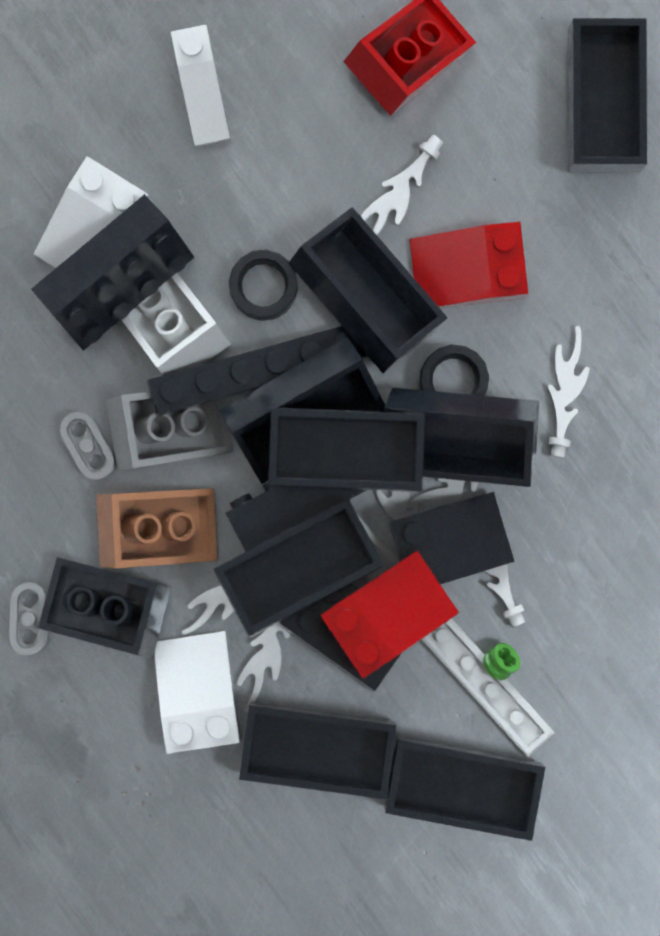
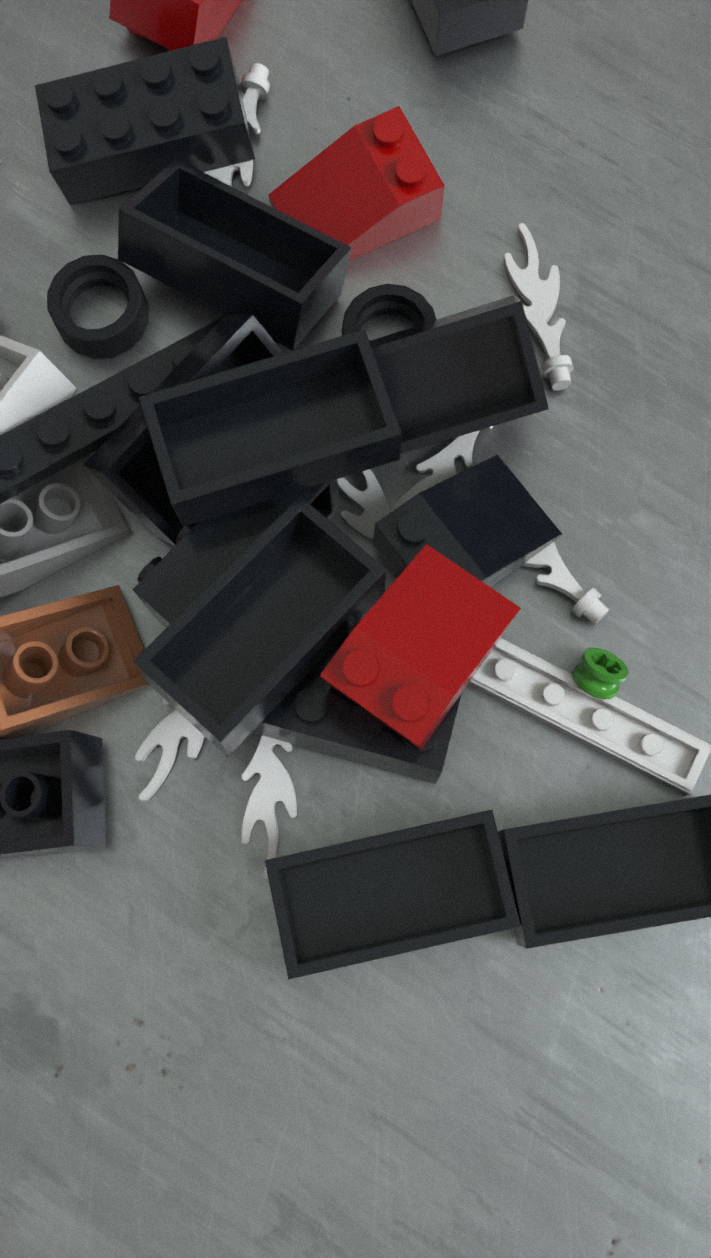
camera: 20 degrees left, 10 degrees down
white slope [154,631,242,754] -> none
none -> black piece [35,37,256,205]

